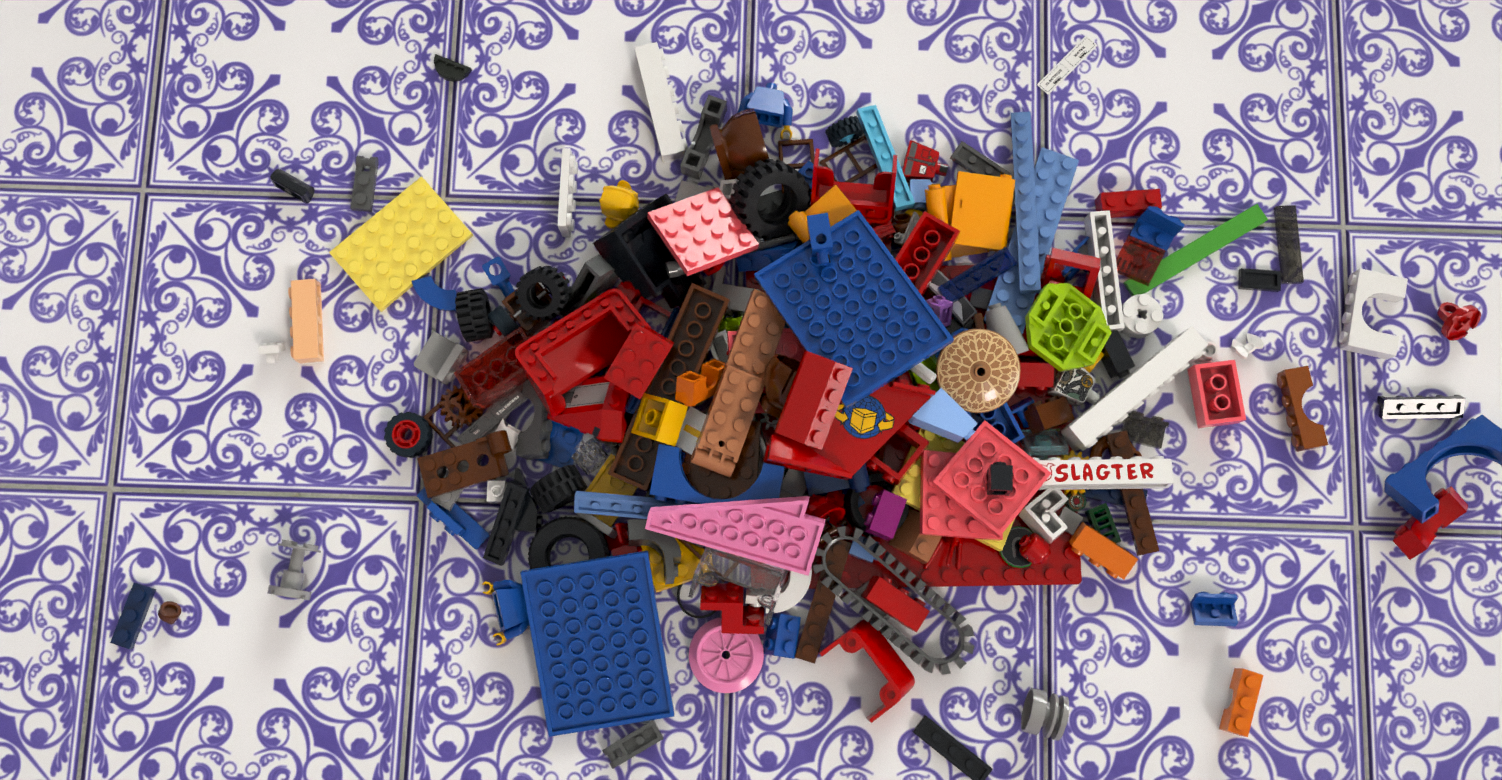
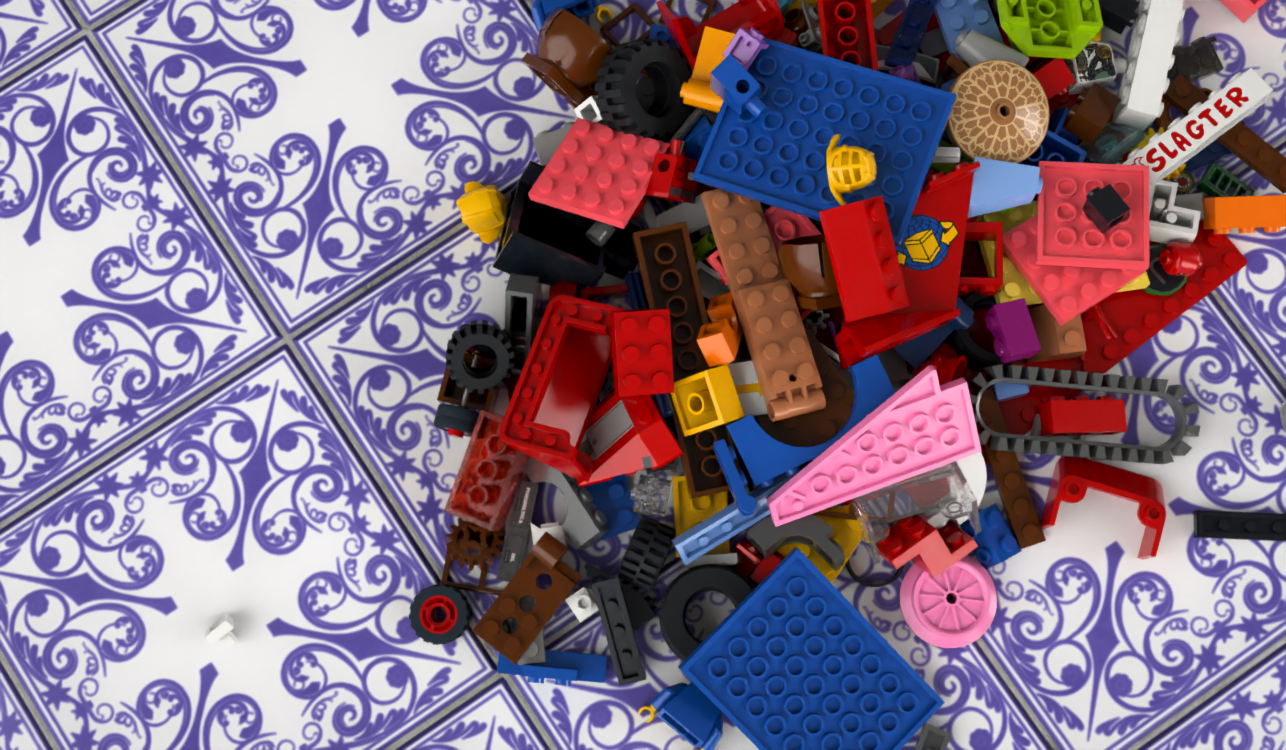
camera: 30 degrees left, 0 degrees up
black brick [270,169,315,204] -> none
light nougat brick [288,279,324,363] -> none
light yellow plate [329,176,473,312] -> none
dark grey plate [350,156,379,212] -> none
blue tile [412,276,457,311] -> none
light grey bracket [414,332,469,386] -> none
pearl dark grey tile [434,54,472,82] -> none
black tyre [455,288,494,342] -> none
blue bracket [482,256,515,298] -> none
white plate [557,148,578,237] -> none
white brick [634,42,688,163] -> none
dark grey arch [680,95,727,180] -> none
none -> red torso [645,140,697,204]
none -> blue plate [713,439,757,517]
none -> medium lavender bracket [722,27,769,70]
none -> yellow piece [826,134,876,206]

